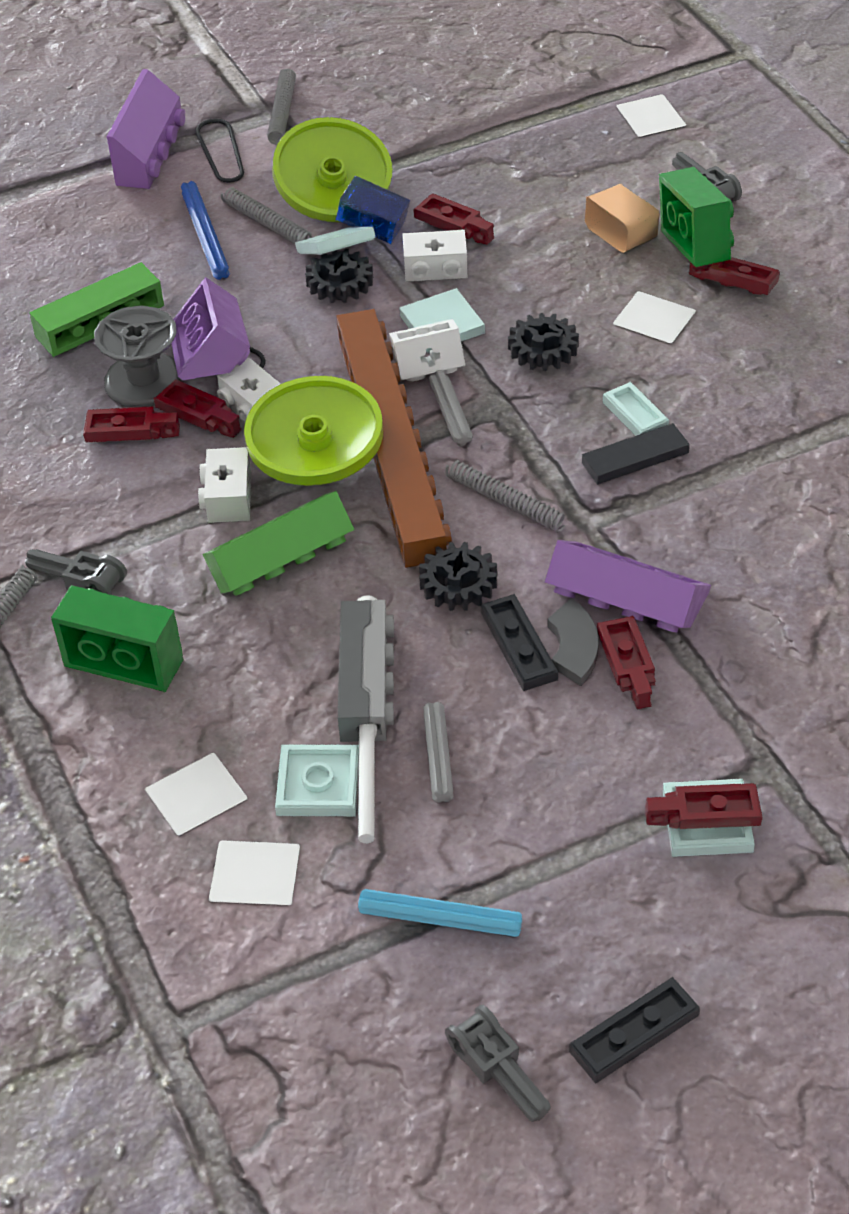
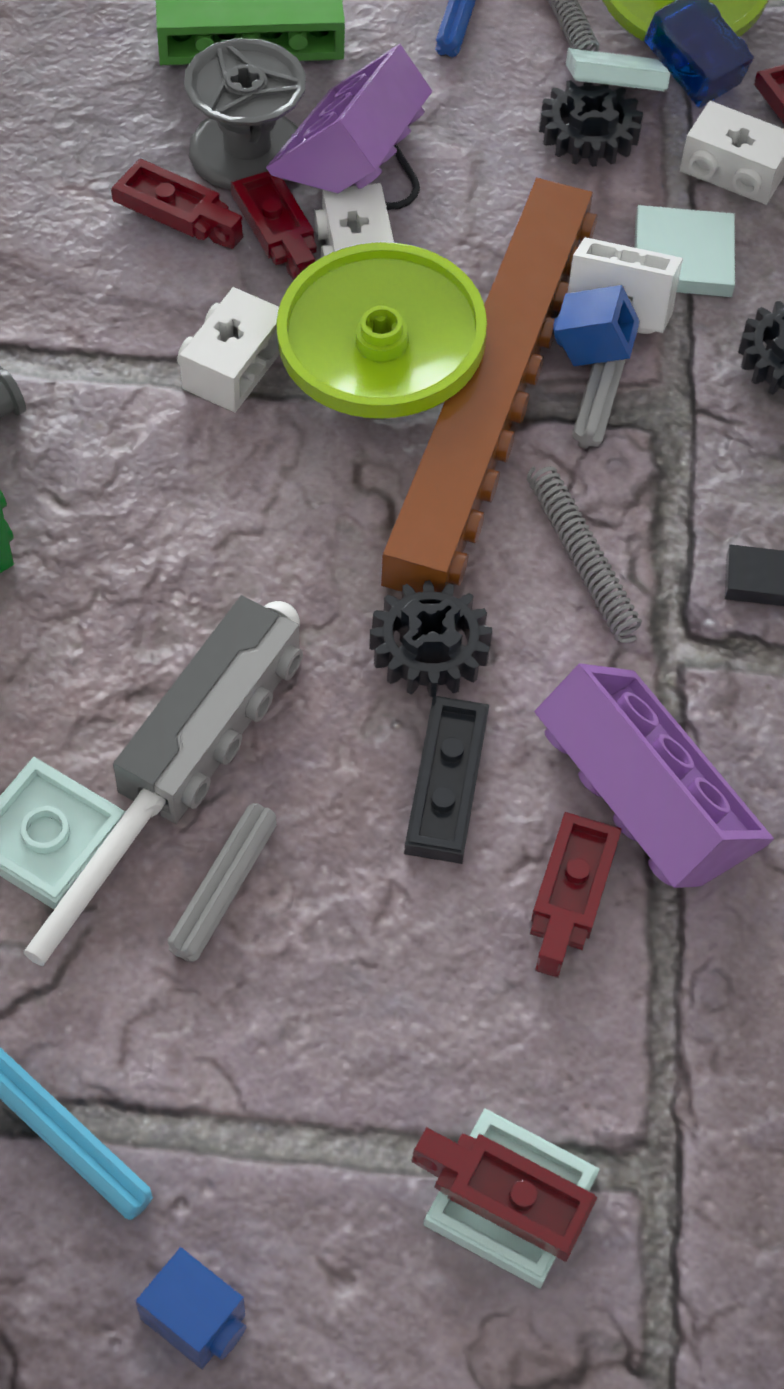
camera: 25 degrees right, 10 degrees up
bright green brick [202,491,355,596] -> none
dark grey tile [547,598,598,686] -> none
none -> blue brick [135,1247,246,1369]
none -> blue brick [554,285,640,367]

